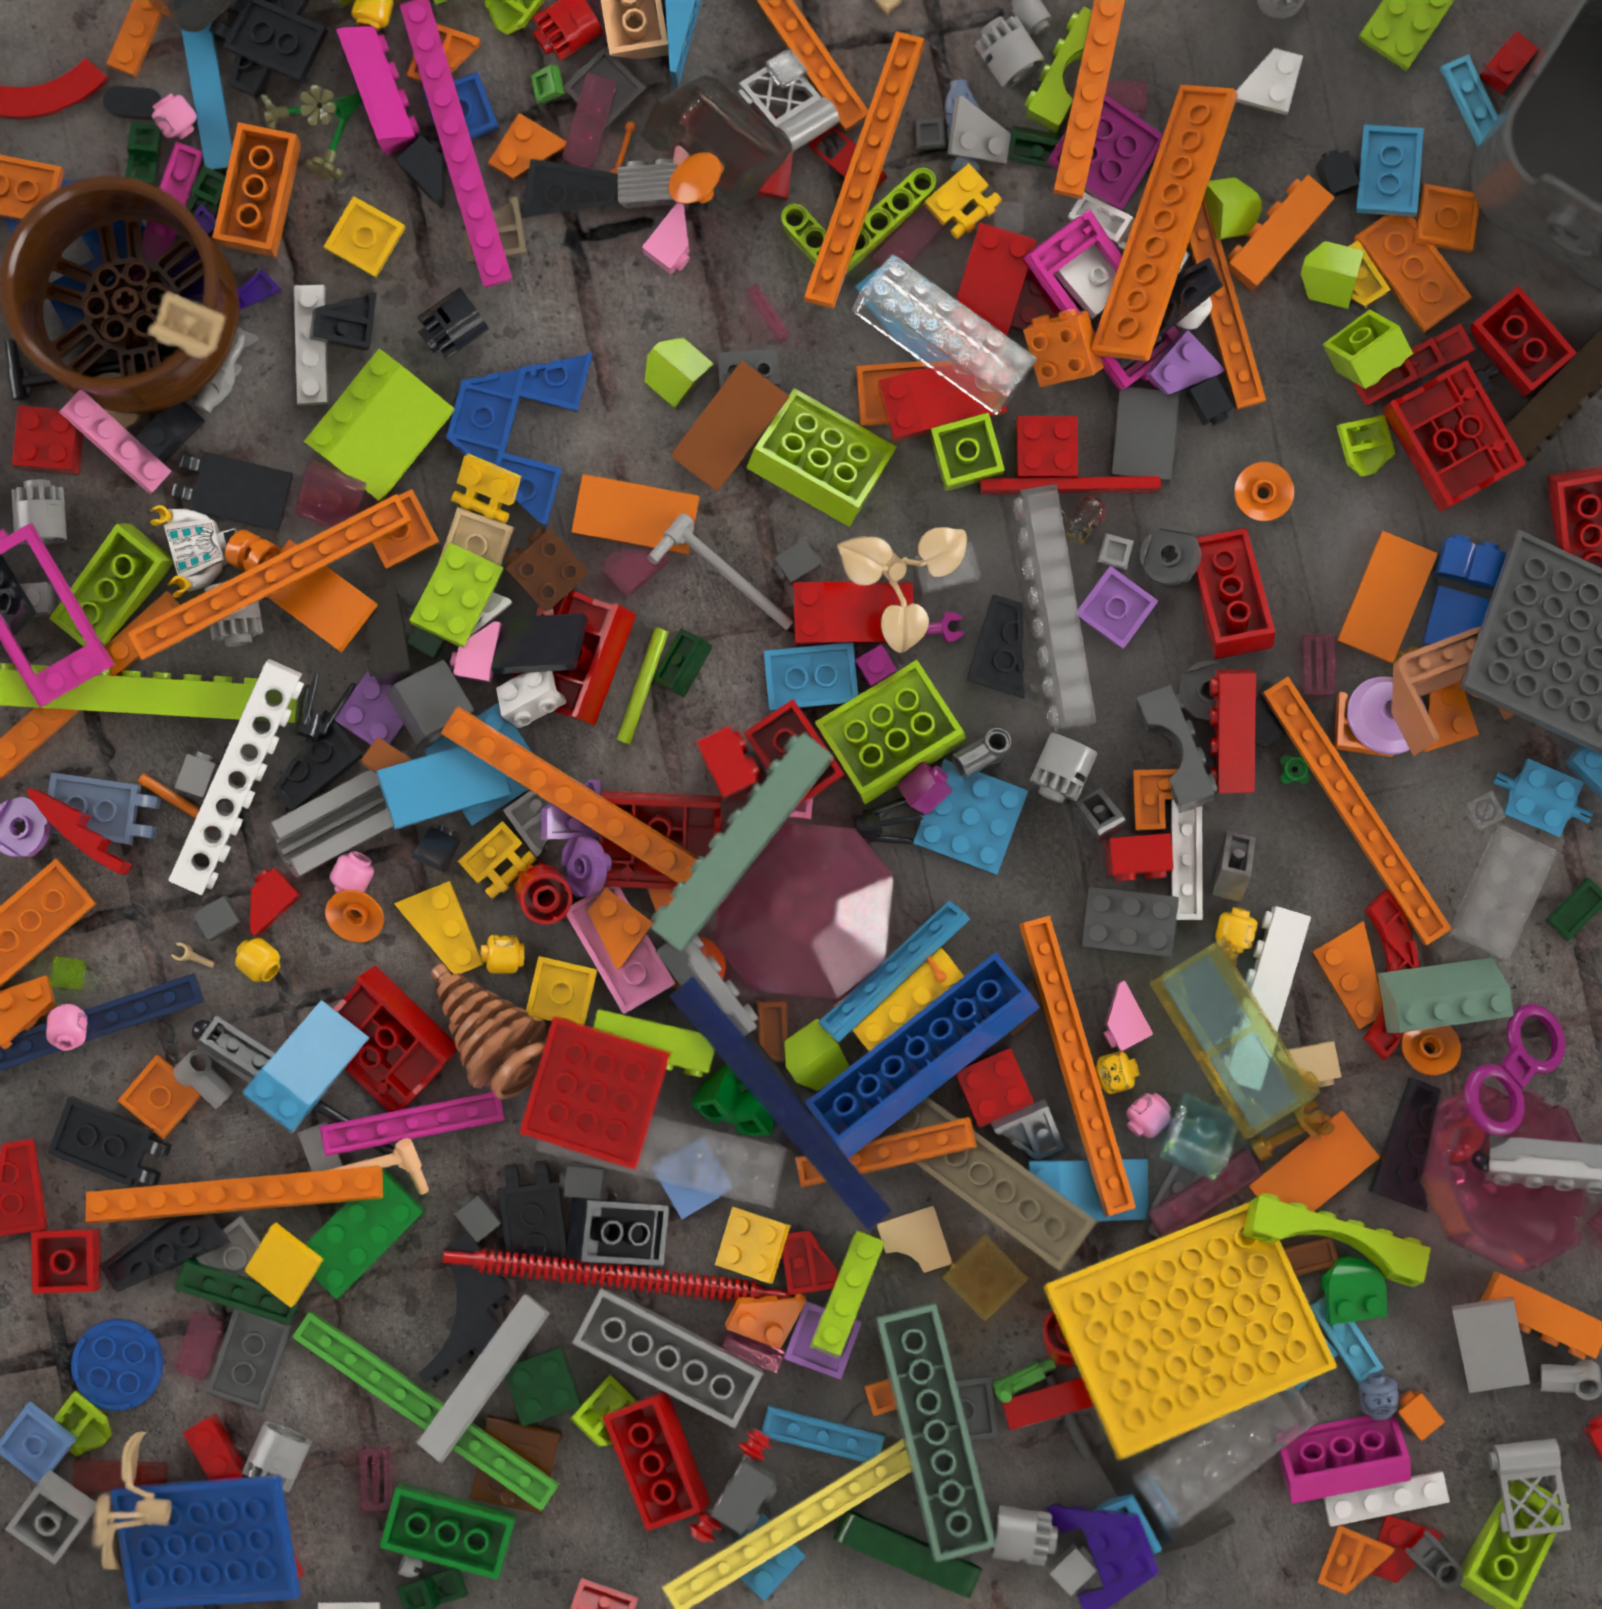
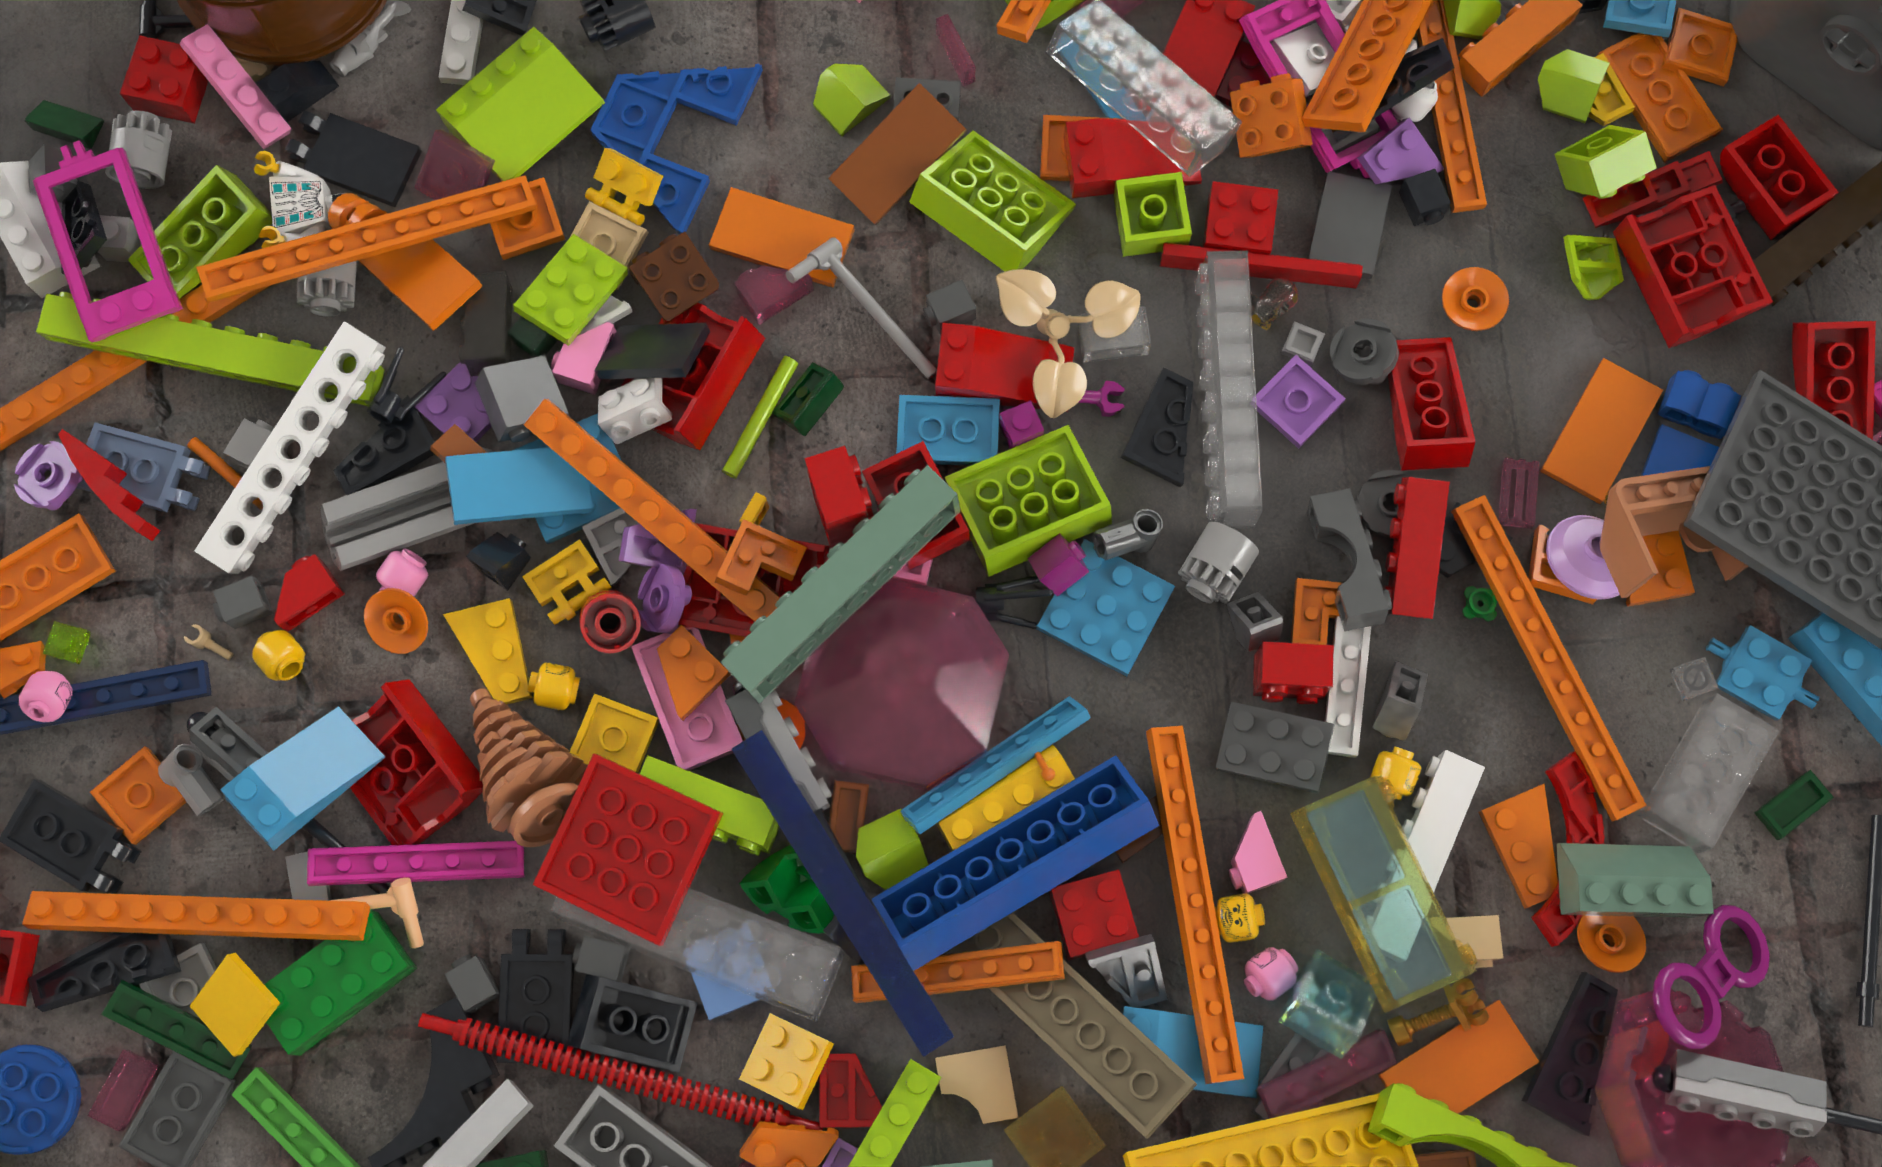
camera: 10 degrees right, 10 degrees down
none -> orange plate [715,519,807,596]
none -> yellow tile [739,492,769,526]

